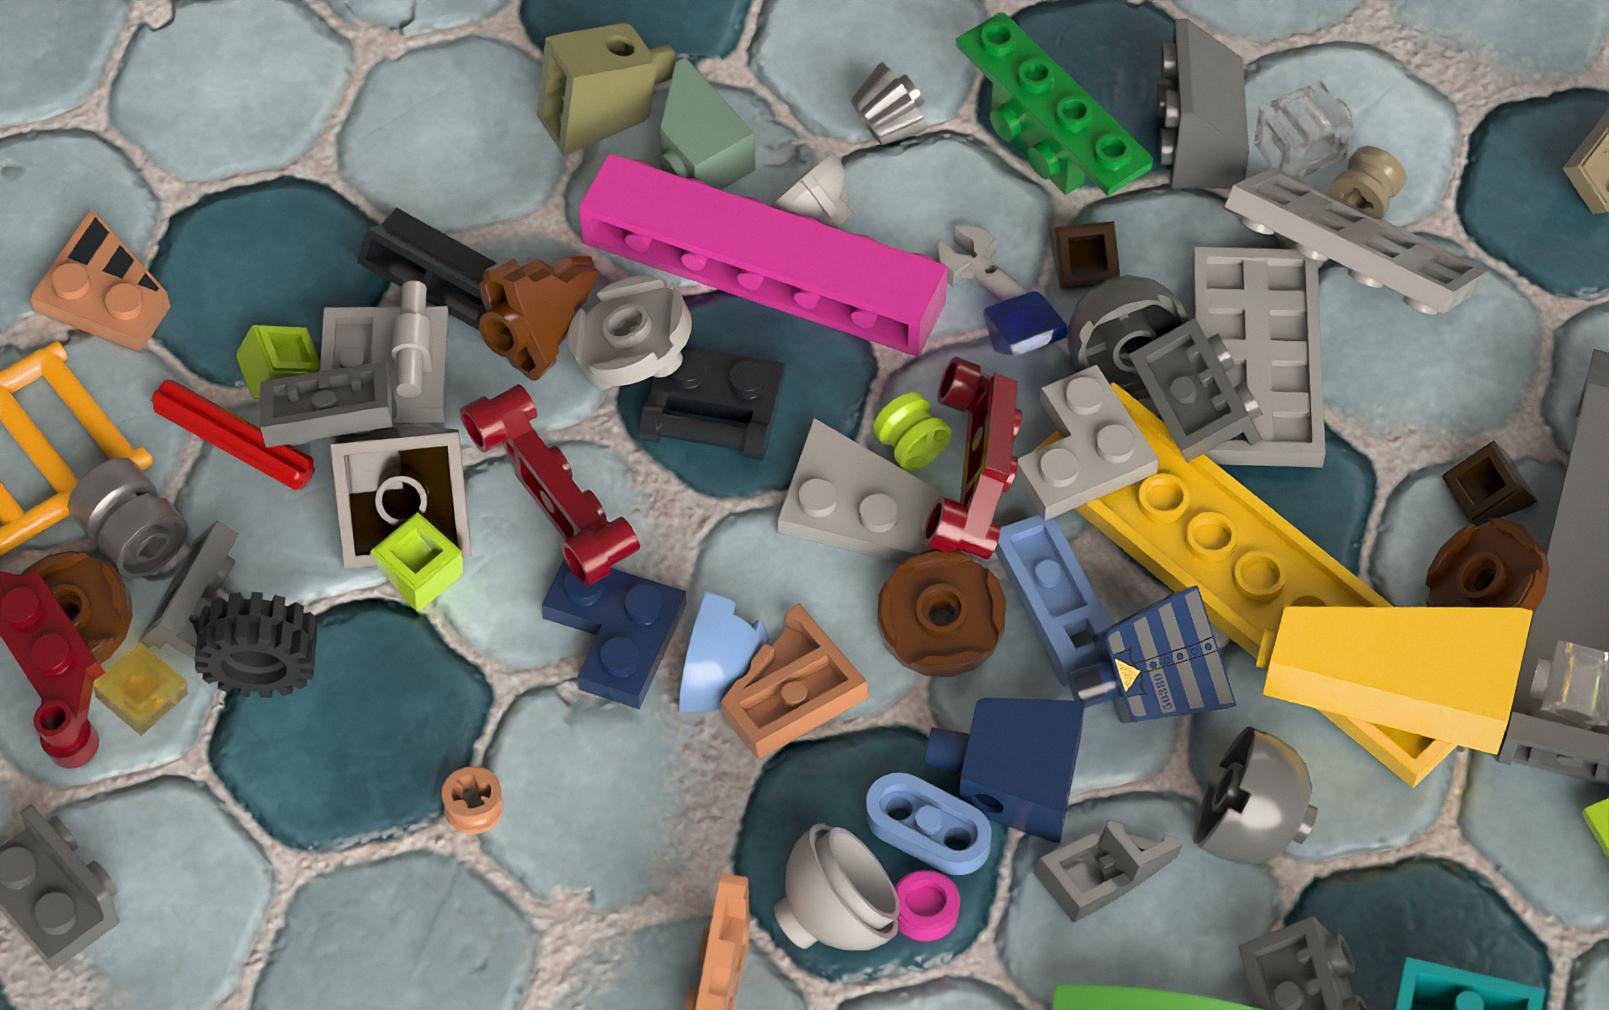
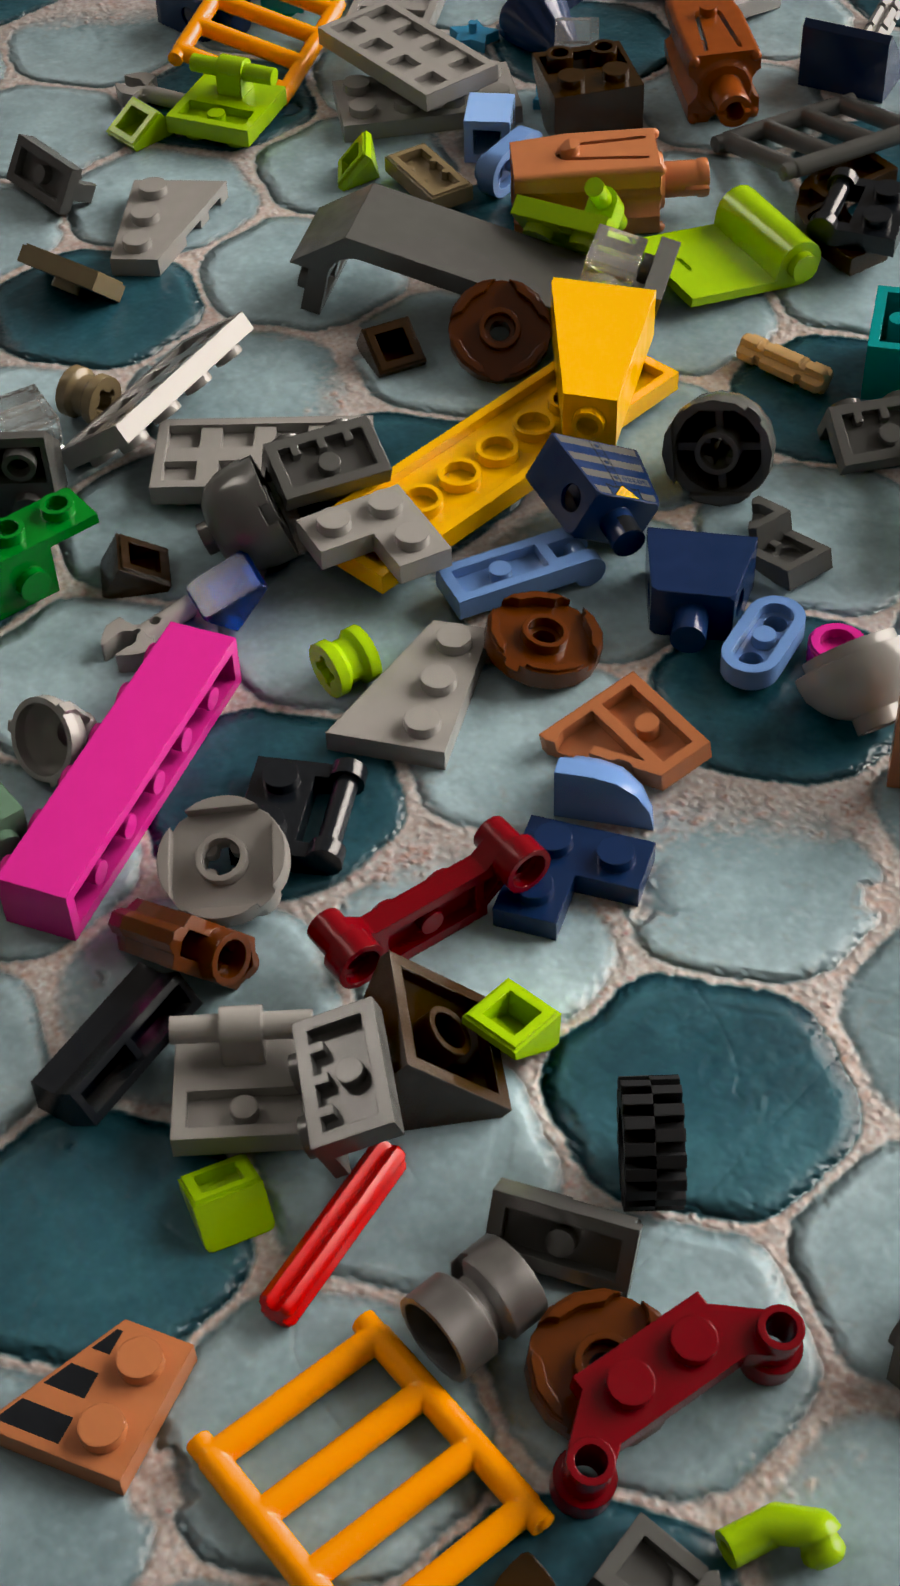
camera: 90 degrees left, 10 degrees down
clear yellow plate [93,642,189,736] -> none
nougat bush [442,767,503,834] -> none
dark red plate [923,356,1022,560] -> none
none -> tan axle [736,333,833,394]

